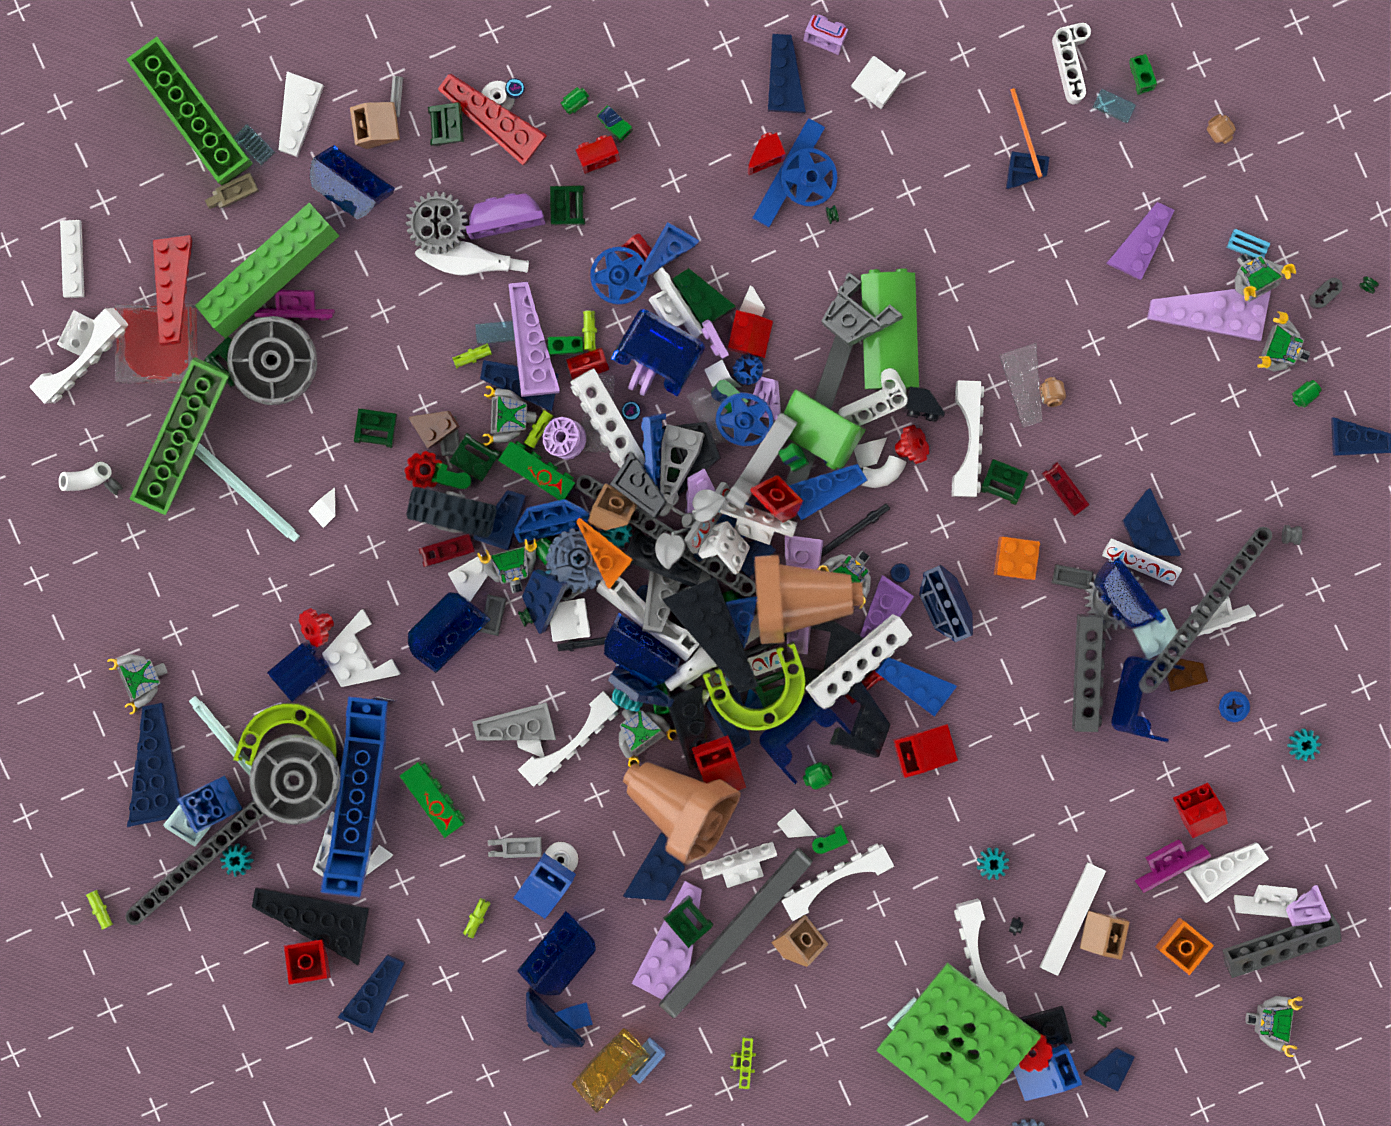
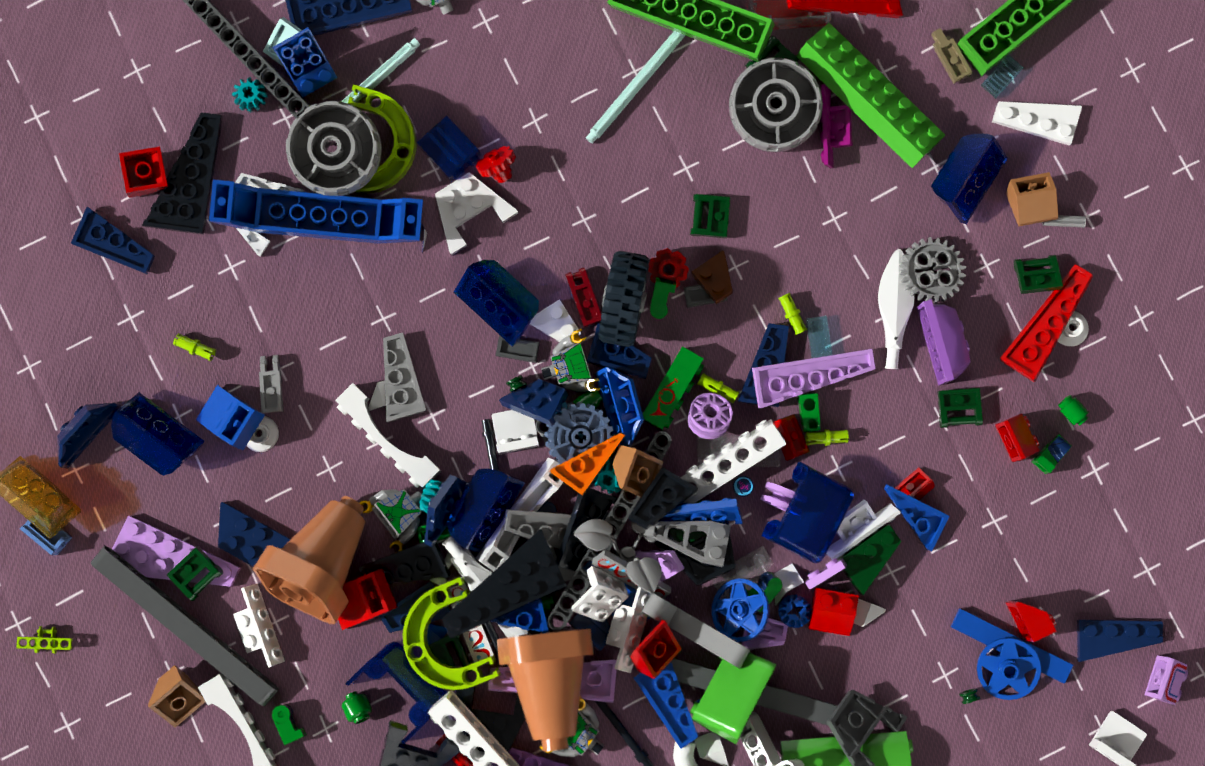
camera: 90 degrees right, 5 degrees down
white sticker [308,487,335,528] -> none
green brick [400,761,465,838] -> none
dark green plate [449,433,500,481] -> none
light grey torso [482,386,536,445] -> none
dark blue tile [505,78,525,99] -> none
blue sticker [554,1002,593,1030] -> none
blue wheel [590,247,648,305] -> none
white sticker [777,809,817,838] -> none
green leg [778,443,809,472] -> none

